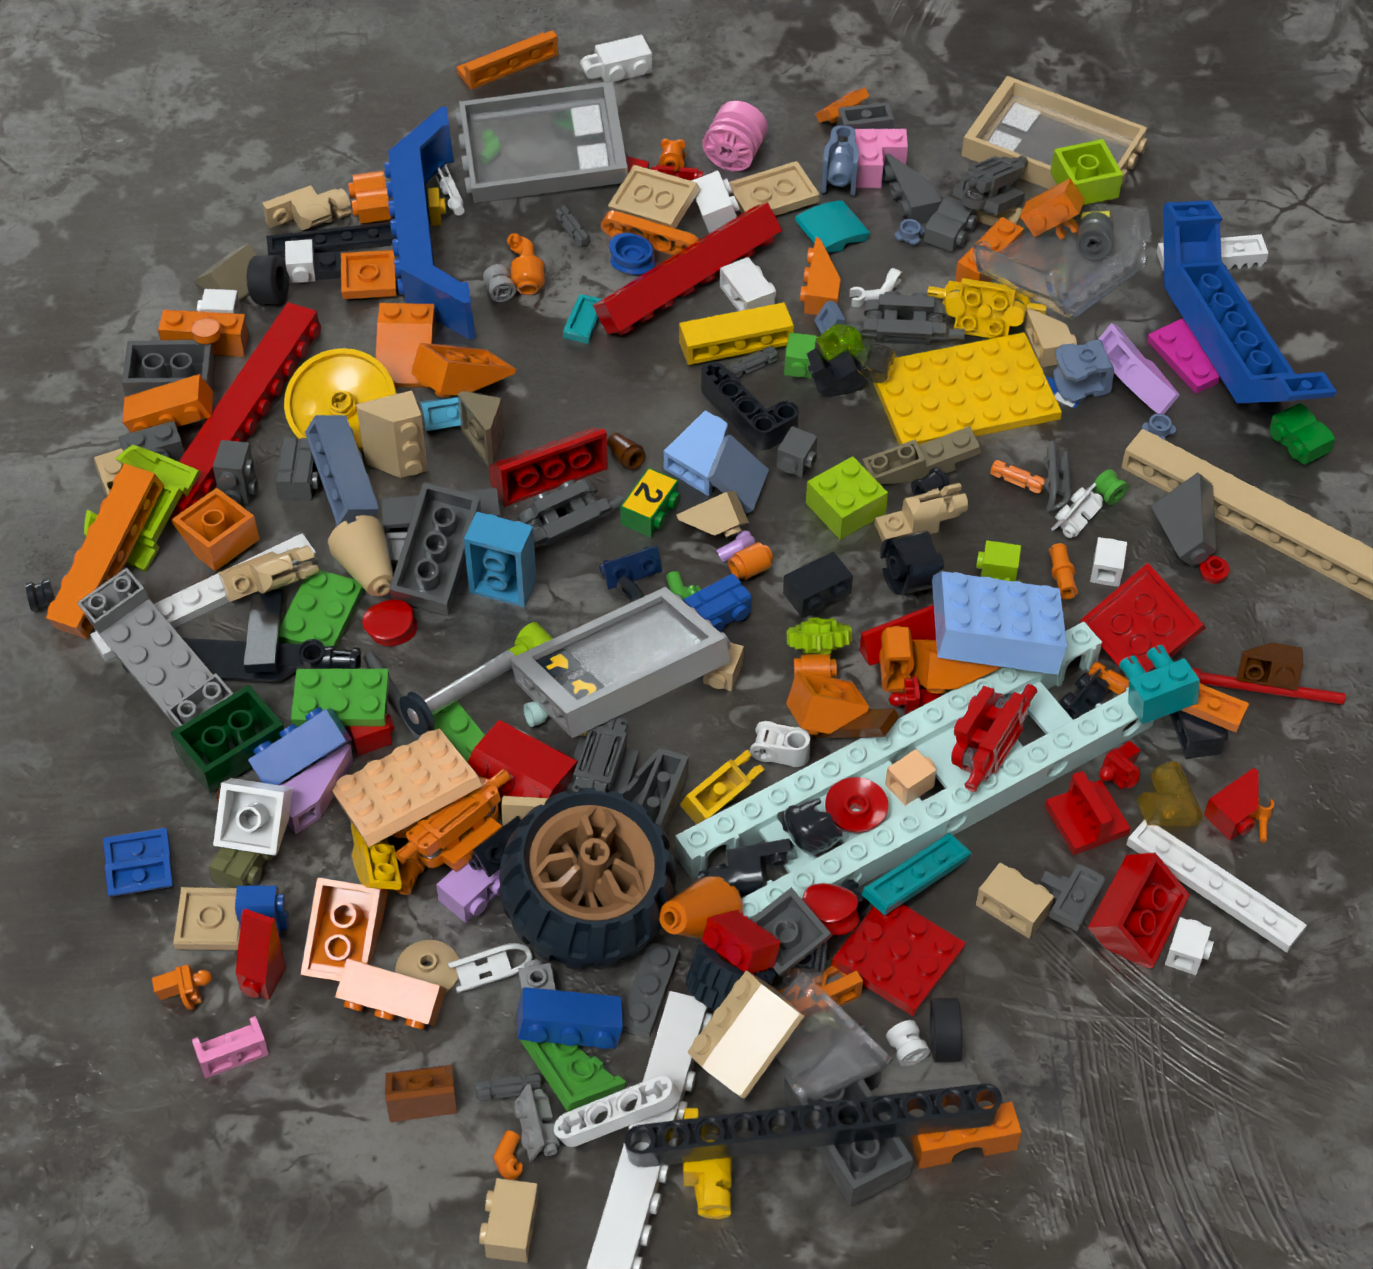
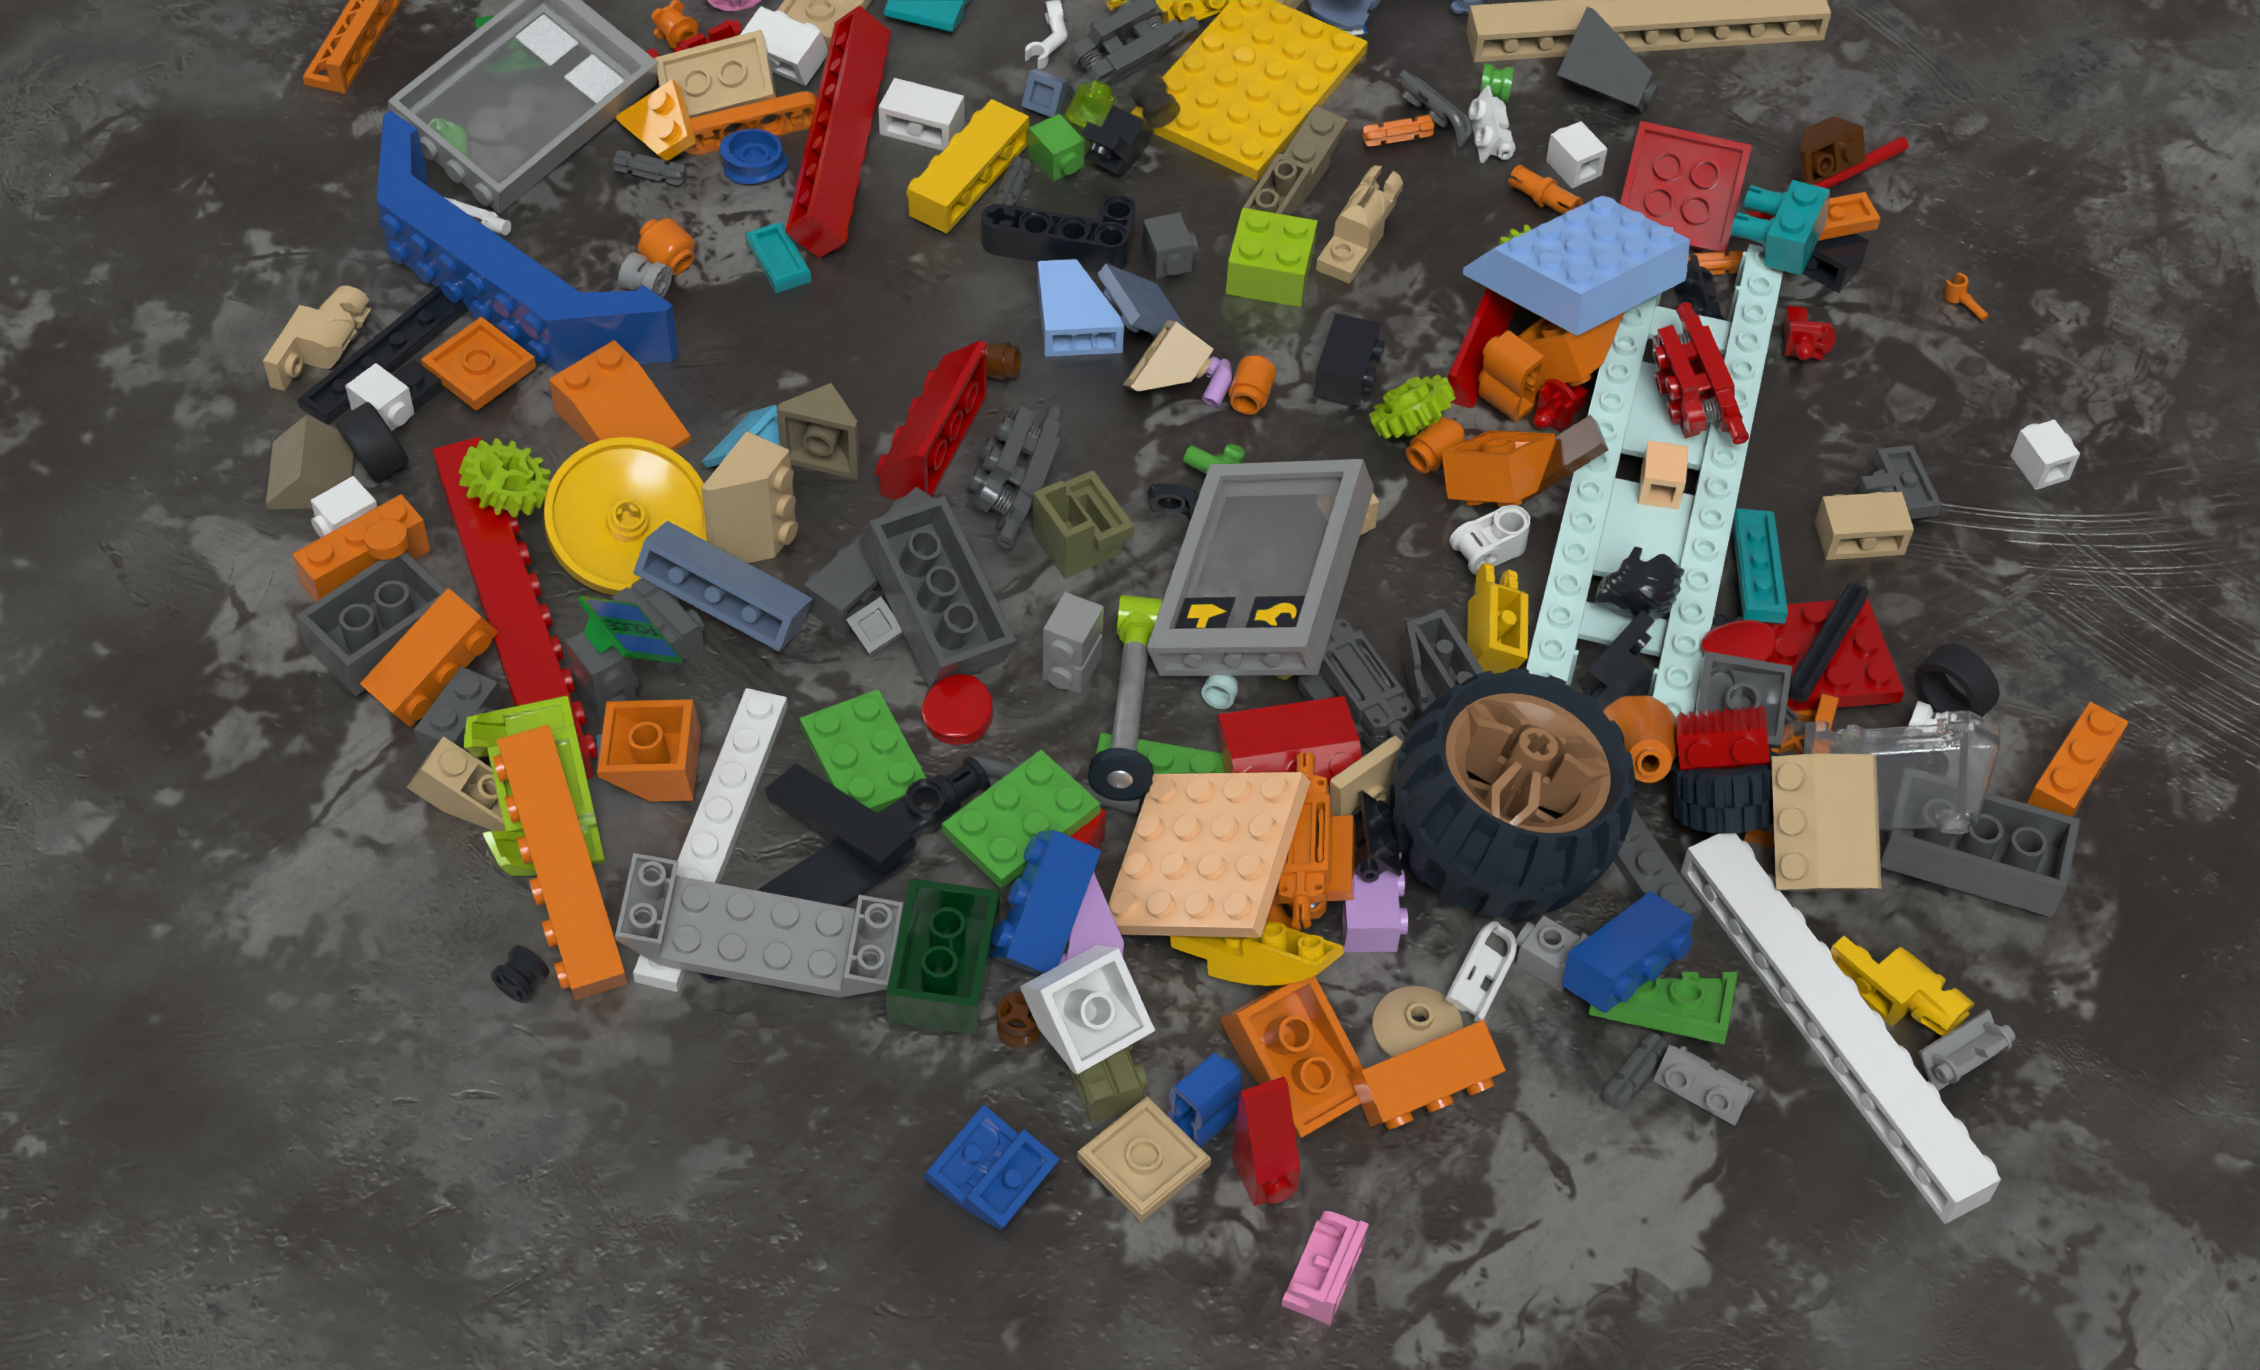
camera: 45 degrees left, 0 degrees up
orange piece [152,964,212,1010] -> none
tan plate [218,545,319,602] -> none
tan cone [328,515,394,596] -> none
orange brick [348,171,391,224] -> none
dark orange slope [385,1064,457,1122] -> none
orange slope [411,343,516,398] -> none
dark azure brick [464,512,536,607] -> none
tan brick [479,1178,539,1263] -> none
orange arm [493,1130,523,1180] -> none
orange arm [507,233,534,255] -> none
white beam [554,1076,680,1147] -> none
dark blue hinge [599,545,662,589] -> none
brick [620,467,681,538] -> none
black beam [625,1083,1002,1167] -> none
blue brick [683,574,752,632] -> none
orange slope [800,237,841,315] -> none
red dish [825,777,888,832] -> none
black brick [880,530,944,595] -> none
black bush [911,467,949,496] -> none
lime brick [976,540,1021,581] -> none
red bracket [1044,771,1131,855] -> none
red slope [1088,852,1190,969] -> none
white plate [1126,818,1307,952] -> none
clear yellow brick [1136,761,1203,826] -> none
red plate [1200,556,1230,584] -> none
red slope [1204,767,1259,841] -> none
none -> lime gear [459,438,551,517]
none -> piece [578,595,683,663]
none -> light orange wing [616,79,697,161]
none -> olive plate [1033,470,1134,579]
none -> light grey piece [1042,592,1104,694]
none -> black axle [1788,582,1869,703]
none -> light grey hinge [1918,1009,2015,1091]

